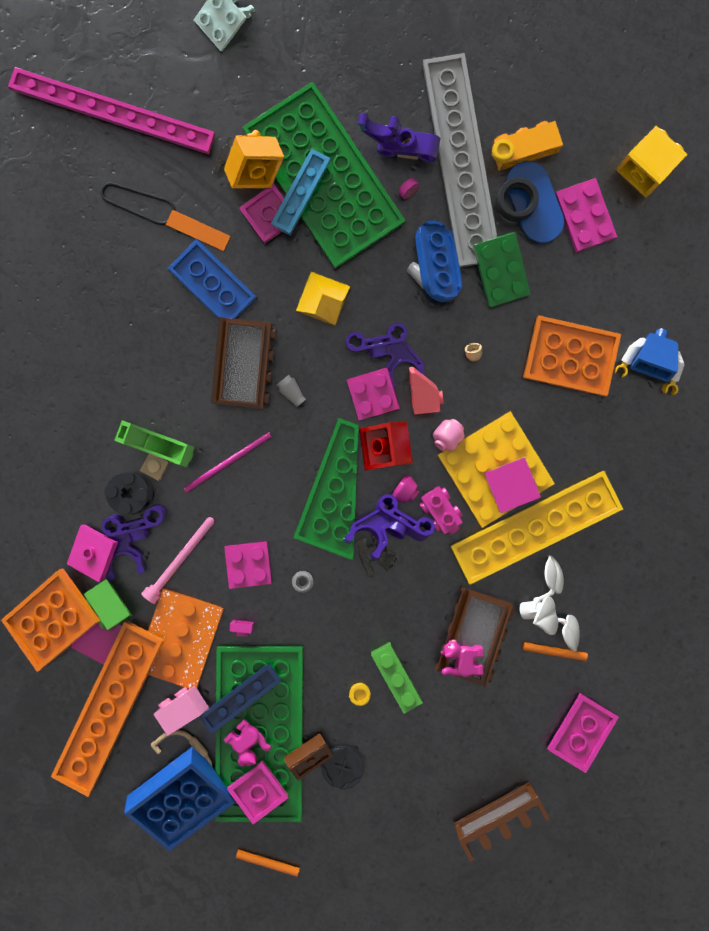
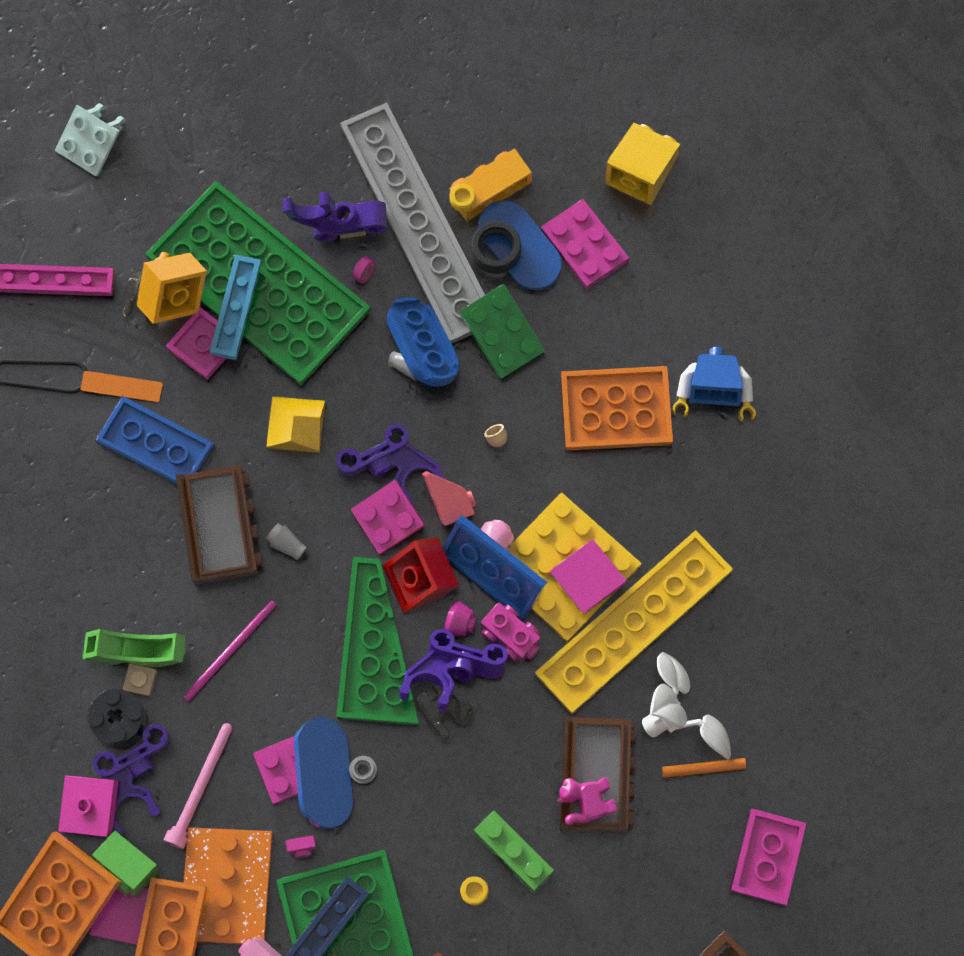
camera: 15 degrees left, 15 degrees down
none -> blue tile [294,717,353,829]
none -> blue tile [443,515,547,620]

